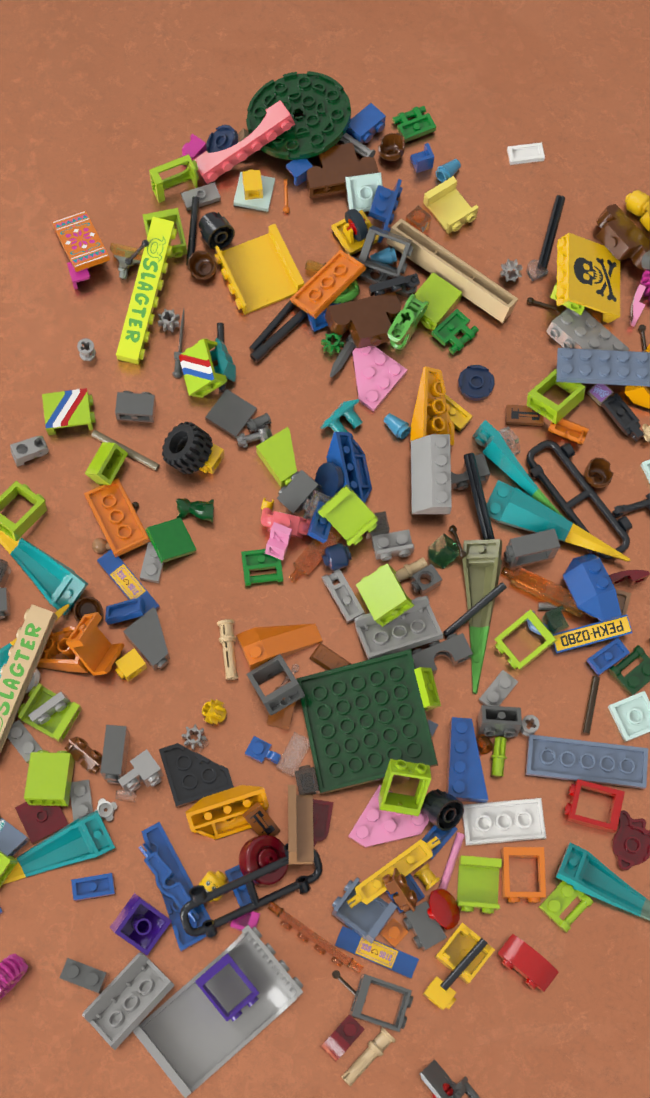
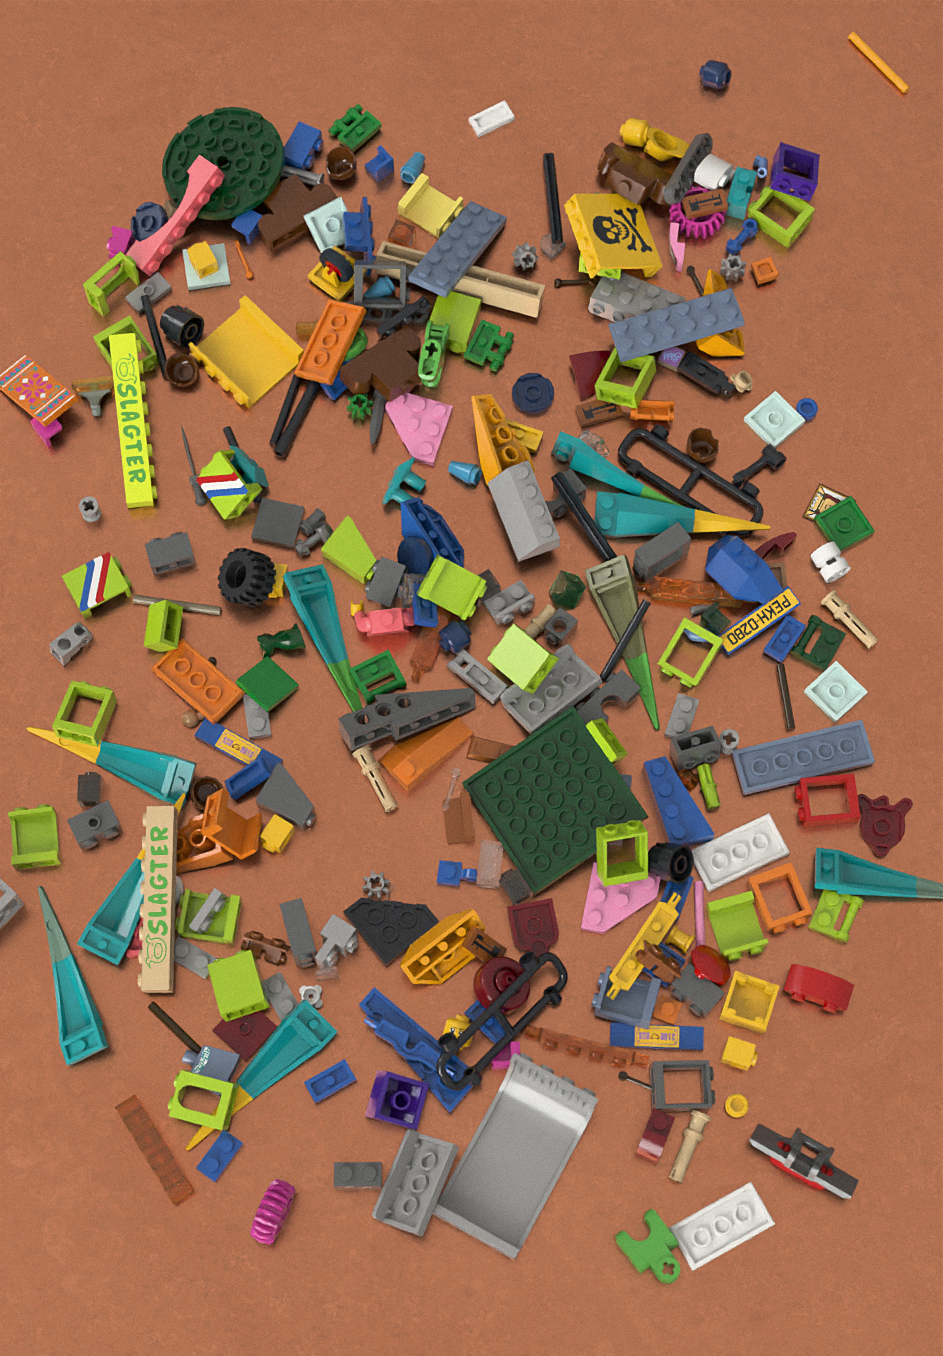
camera: 15 degrees left, 0 degrees up
black hinge [125,240,149,265] -> none
light grey gear [158,309,180,332] -> none
dark purple window [194,953,260,1021] -> none
yellow gear [202,699,227,725] -> none
dark grey window [246,654,305,716] -> none
bright pink slope [265,522,292,560] -> none
medium nougat panel [288,785,314,864] -> none
black bar [440,938,488,991] -> none
dark brown hinge [449,525,466,558] -> none
none -> teal plate [283,564,363,712]
none -> dark grey brick [338,688,476,751]
none -> sand blue plate [409,201,507,298]
none -> dark red brick [569,350,611,400]
none -> yellow plate [725,1094,749,1118]

